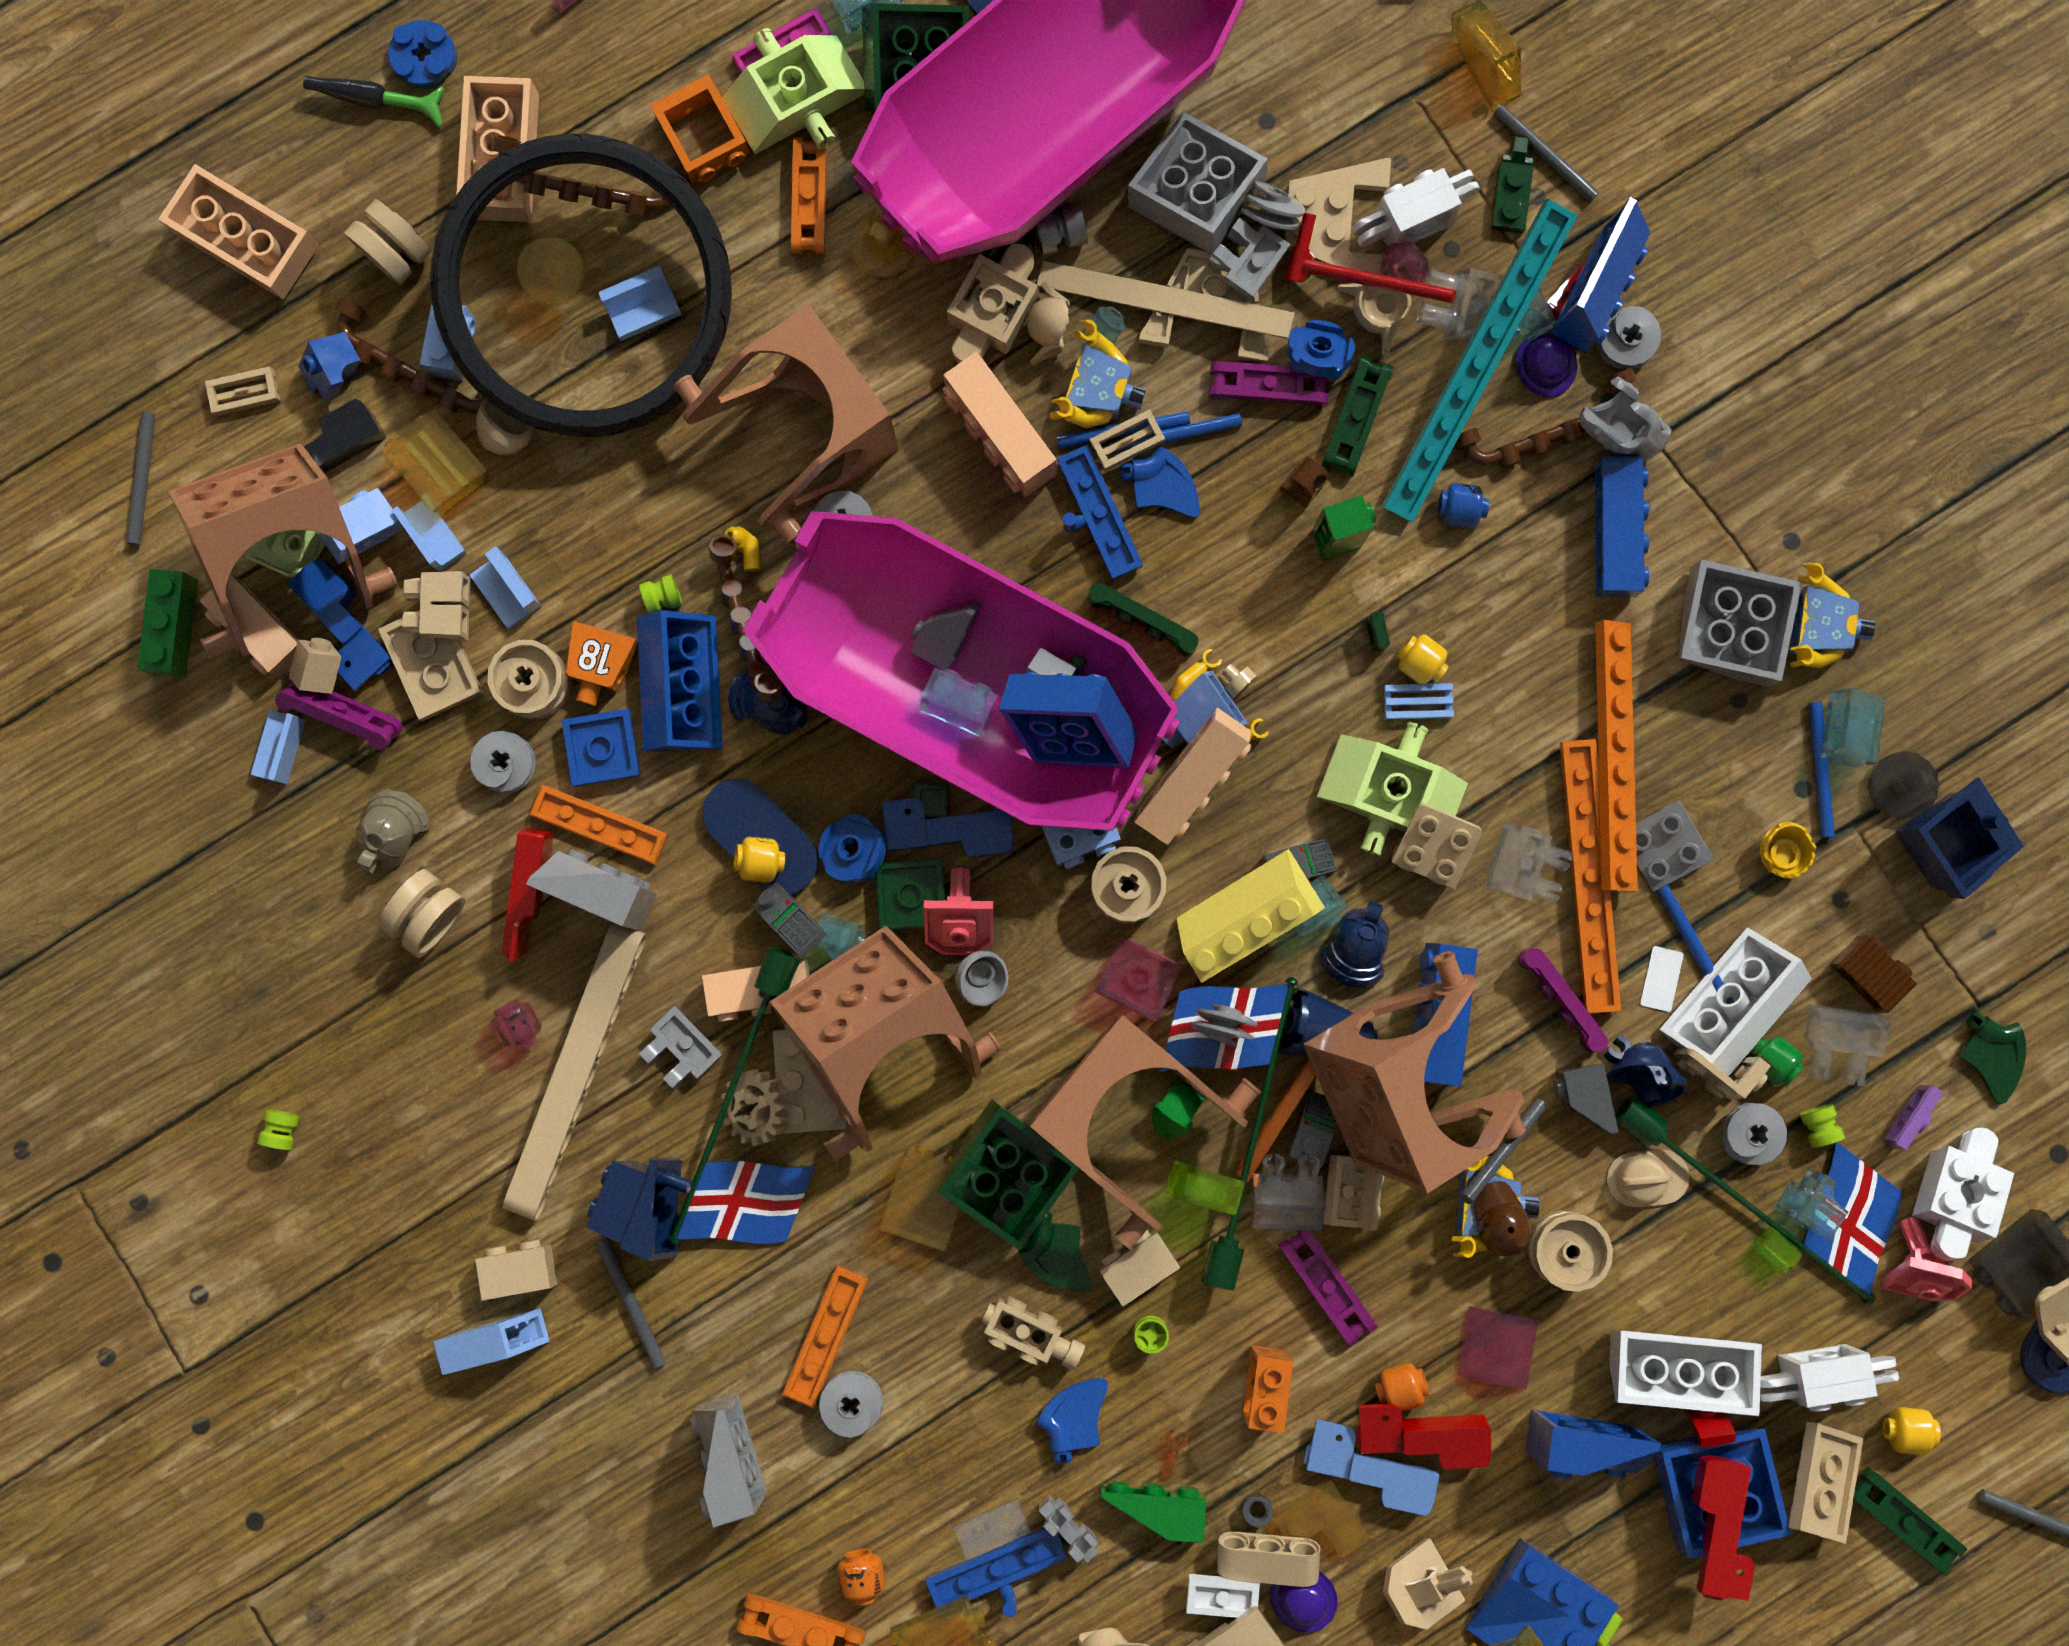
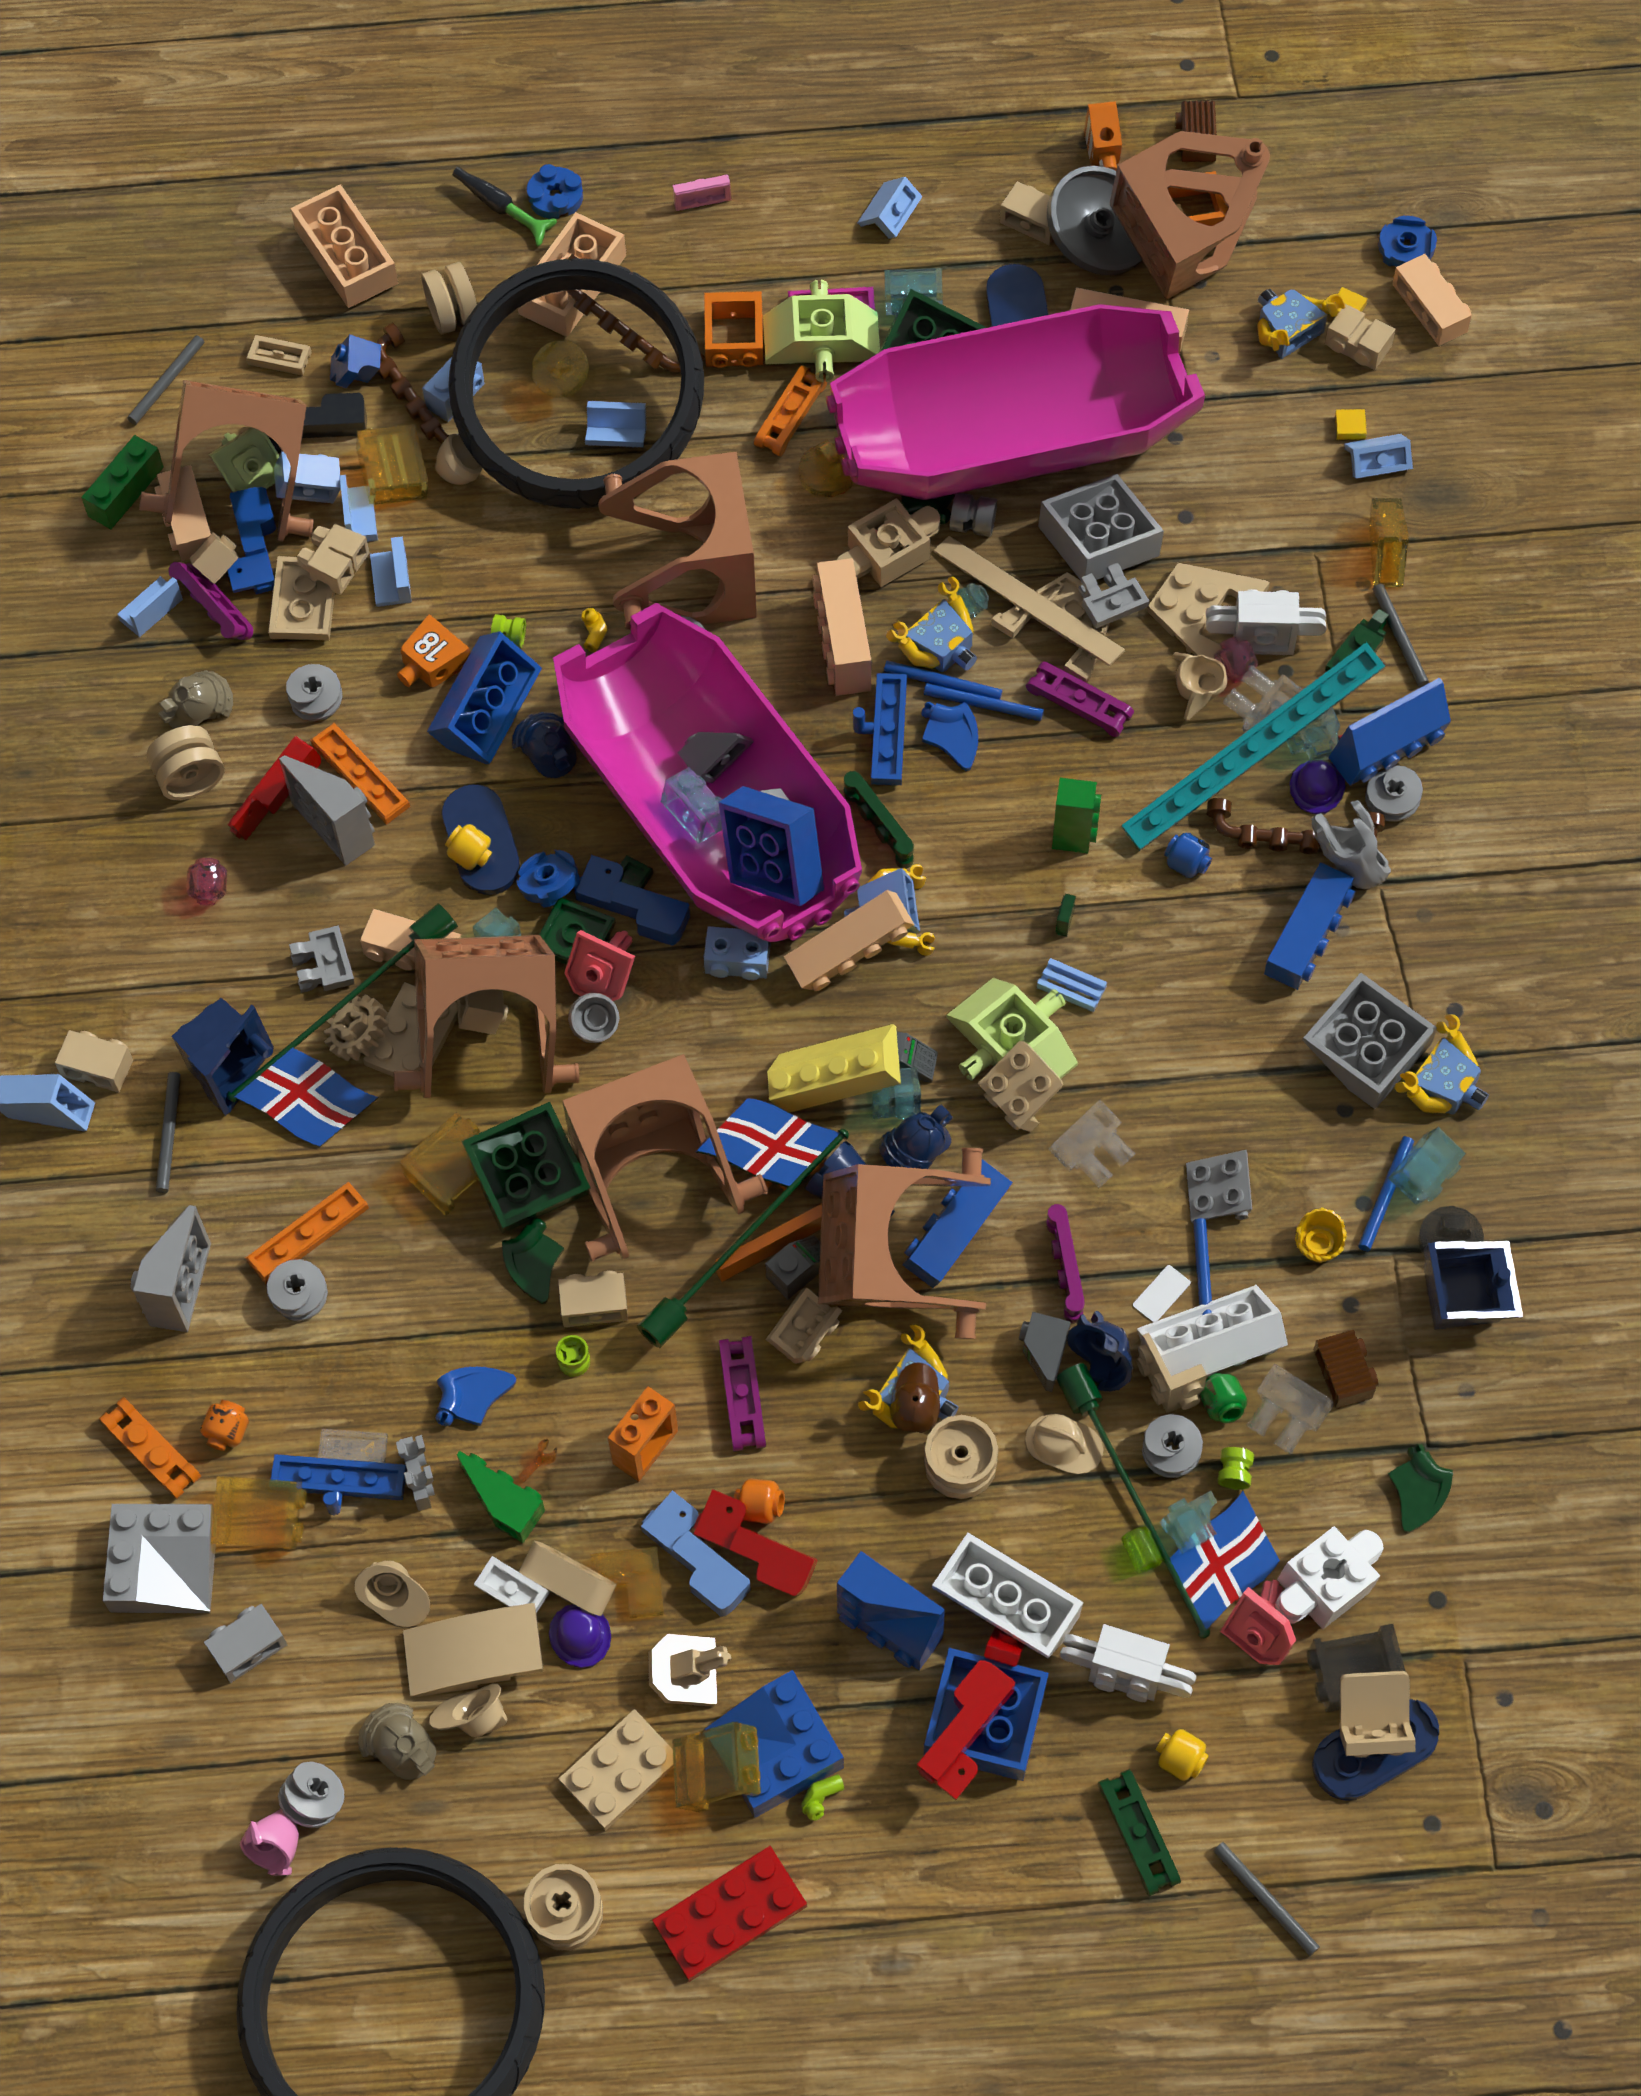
camera: 25 degrees right, 20 degrees down
tan wheel [487,640,571,719] -> none
tan beam [503,922,647,1221] -> none
blue plate [562,708,641,788] -> none
reddish brown bar [709,535,782,701] -> none
dark grey slope [752,881,826,958] -> none
tan brick [981,1296,1086,1371] -> none
tan piece [1027,282,1070,366] -> none
tan tile [1090,409,1165,471] -> none
tan wheel [1091,847,1166,924] -> none
clear pink slope [1094,935,1183,1022] -> none
green tile [1152,1079,1205,1138] -> none
clear neon green brick [1166,1160,1245,1215] -> none
light grey piece [1191,1004,1258,1047] -> none
tan tile [1222,664,1257,699] -> none
light grey piece [1241,181,1305,230] -> none
dark grey axle [1241,1493,1273,1527] -> none
clear brick [1250,1154,1325,1231] -> none
reddish brown leg [1280,457,1329,508] -> none
red bar [1285,213,1456,303] -> none
blue plate [1286,320,1355,380] -> none
dark green plate [1321,355,1393,477] -> none
yellow head [1396,634,1449,685] -> none
clear pink slope [1457,1306,1539,1389] -> none
dark grey bar [1460,1099,1547,1204] -> none
orange plate [1559,739,1622,1013] -> none
orange plate [1595,620,1638,893] -> none
tan plate [1788,1421,1863,1544] -> none
medium lavender plate [1884,1085,1944,1150] -> none

